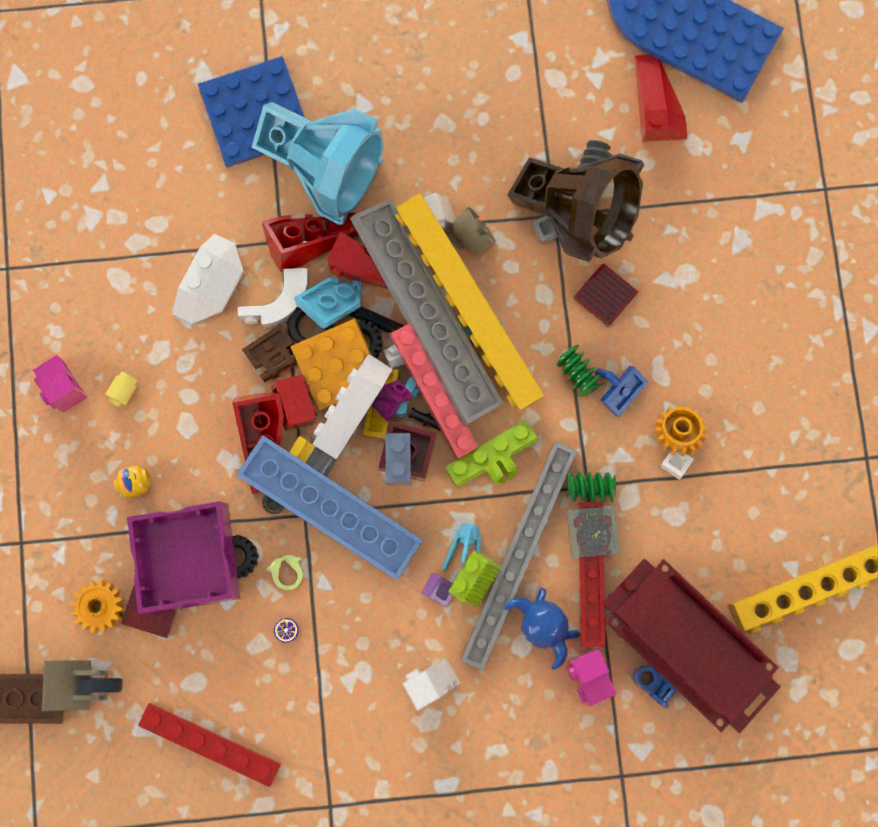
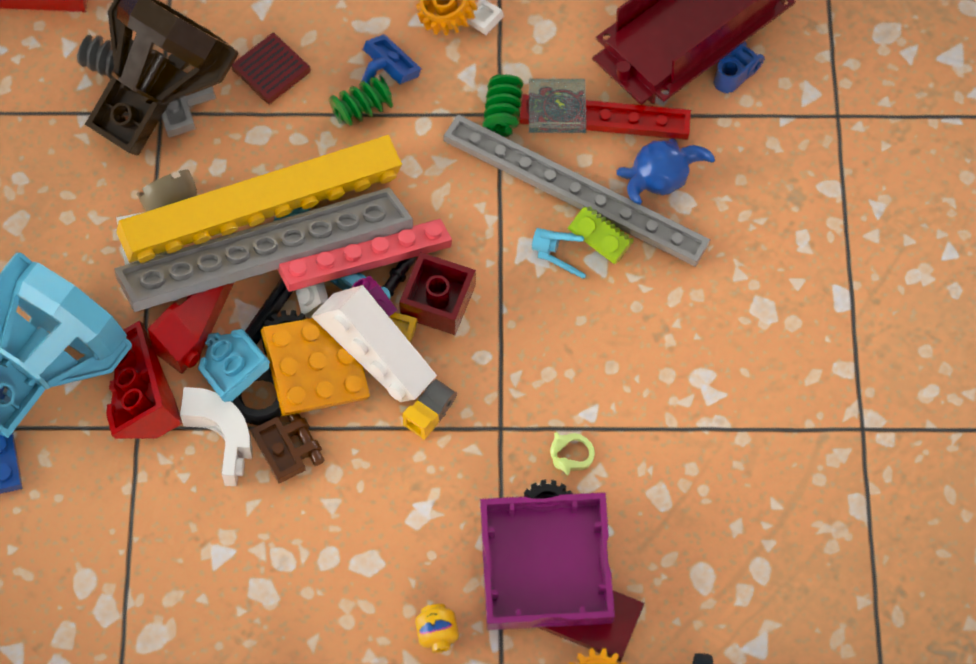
camera: 85 degrees left, 15 degrees down
light yellow brick [105,371,138,408] -> none
red plate [138,703,281,787] -> none
white wedge [172,234,244,324] -> none
red wedge [232,393,284,494] -> none
medium blue plate [236,436,423,580] -> none
clear smoke tile [262,495,285,515] -> none
red brick [271,375,317,431] -> none
tile [274,618,299,643] -> none
sand blue brick [386,433,411,485] -> none
white wedge [403,658,460,710] -> none
medium lavender slope [421,573,453,607] -> none
lime plate [445,420,538,488] -> none
dark pink brick [566,649,617,707] -> none

